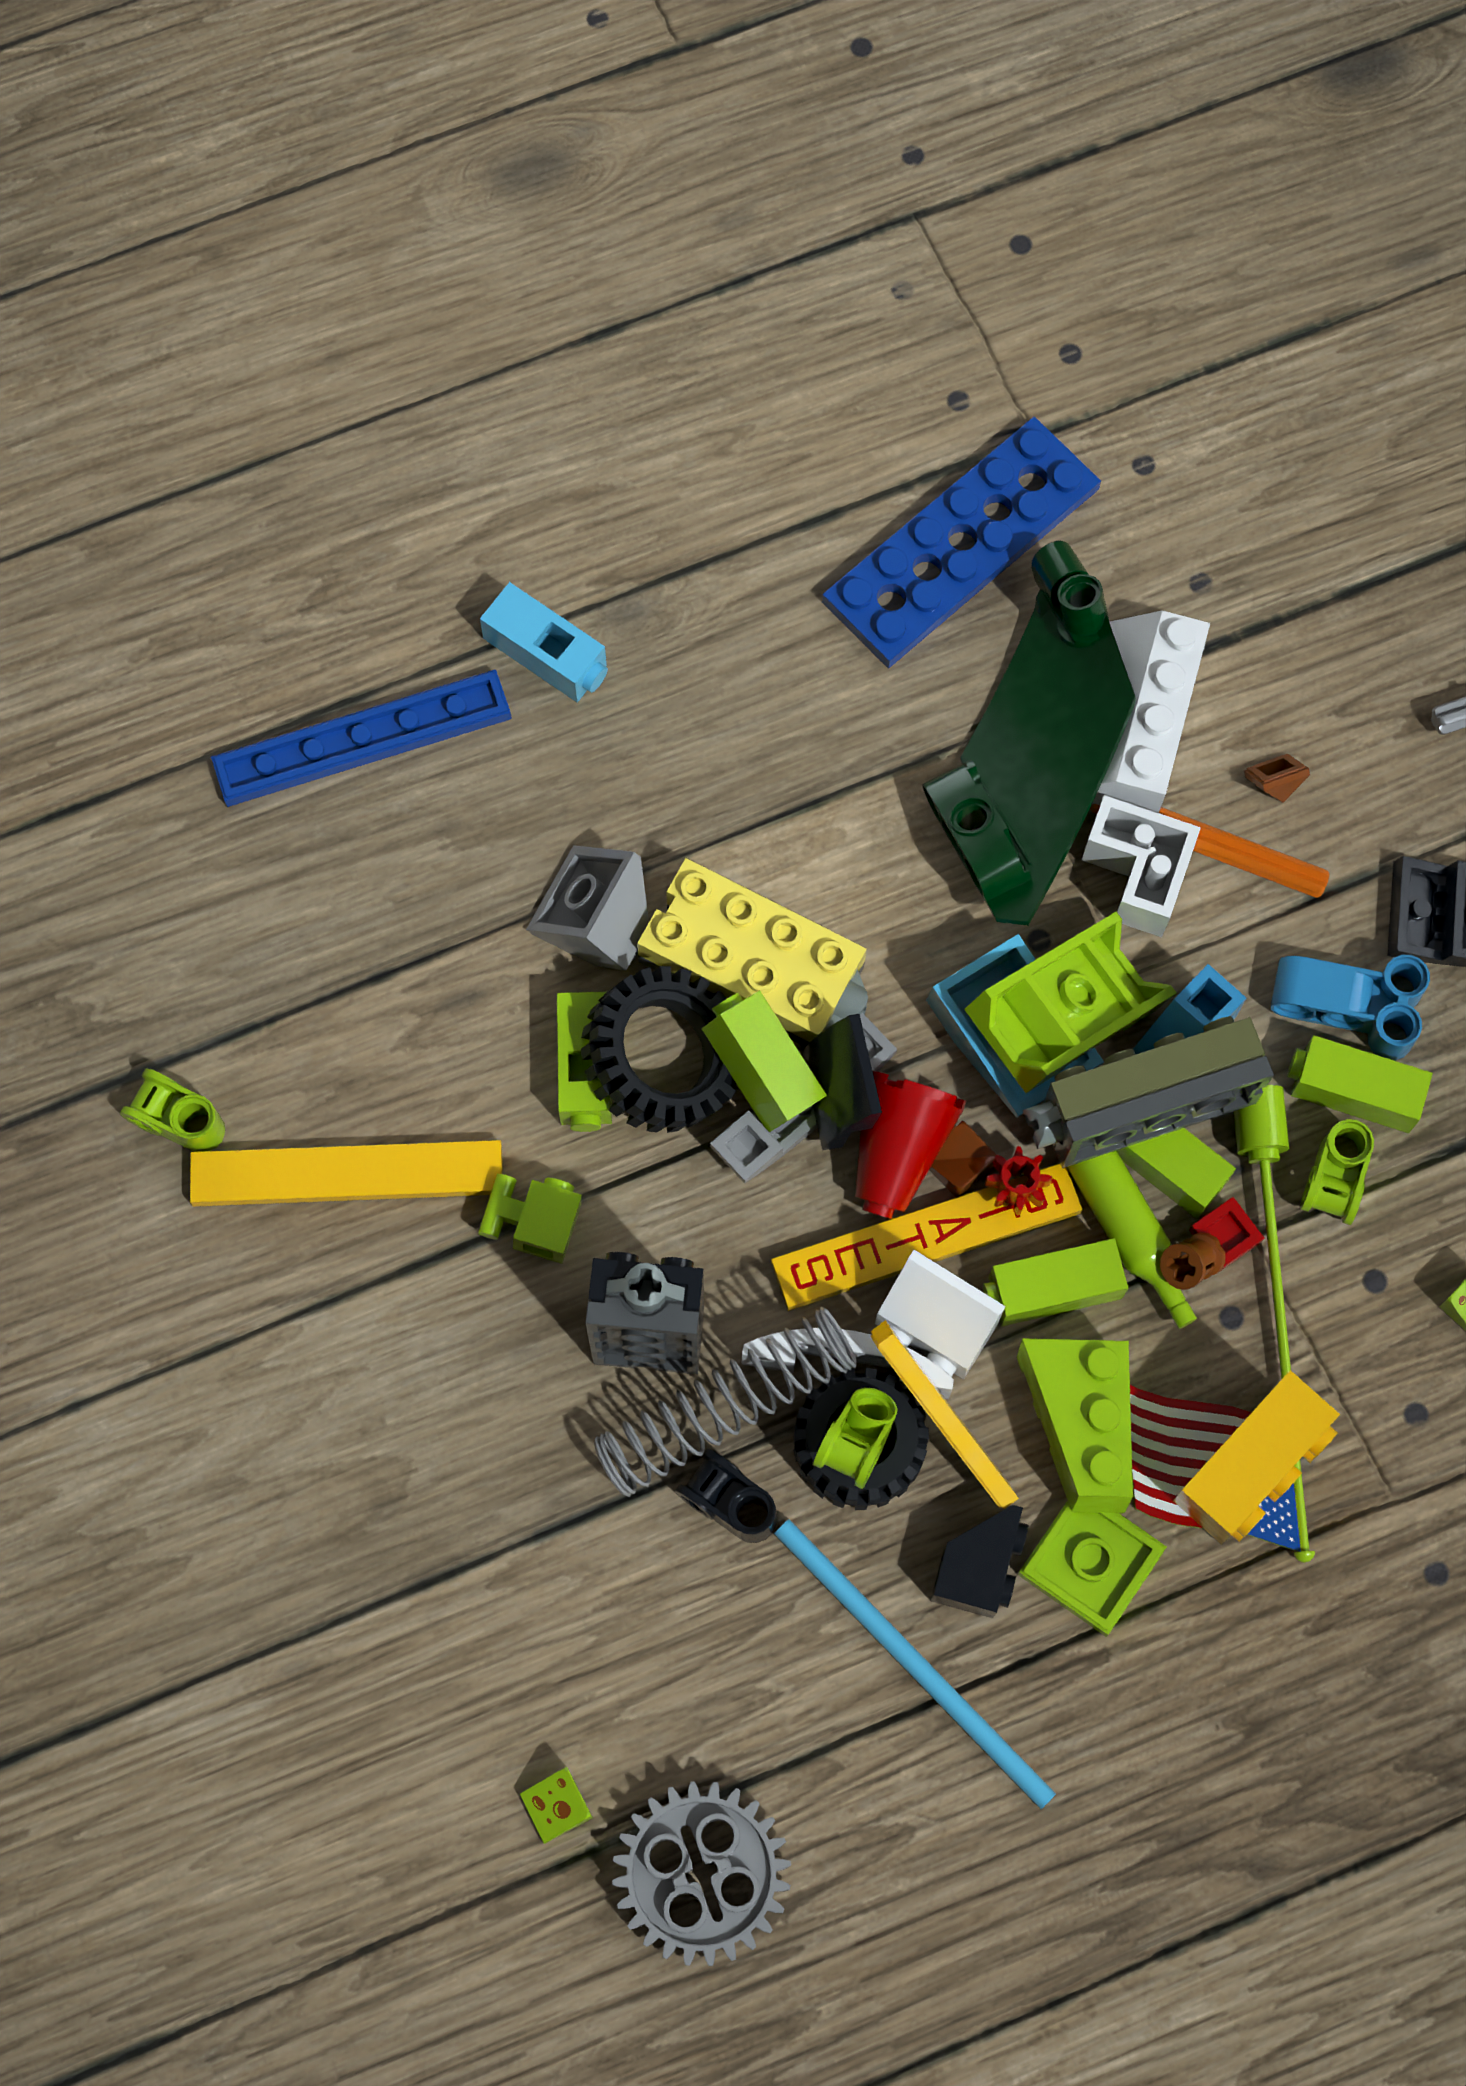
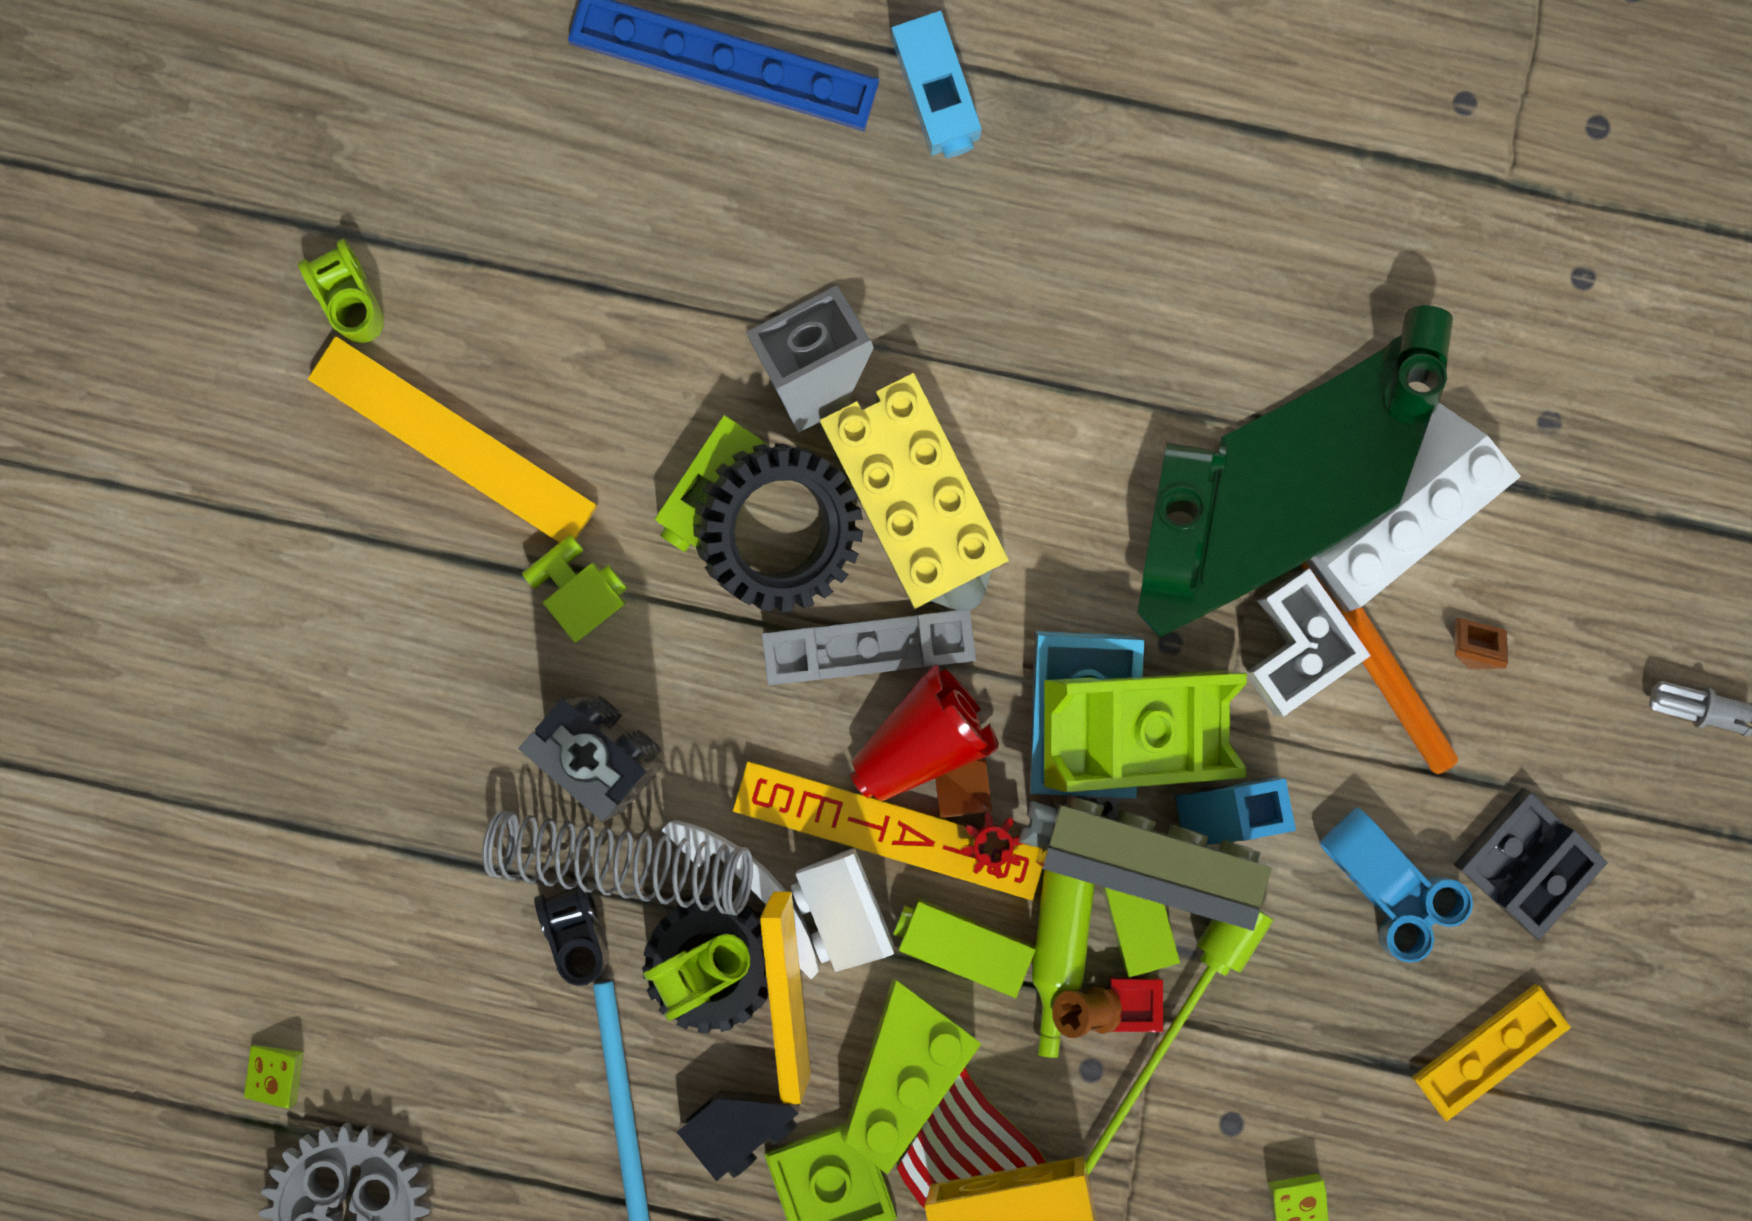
camera: 40 degrees right, 15 degrees up
lime brick [702,990,827,1132] -> none
black slope [801,1014,882,1151] -> none
blue plate [822,416,1101,669] -> none
lime brick [1287,1035,1433,1133] -> none
lime piece [1300,1119,1374,1225] -> none

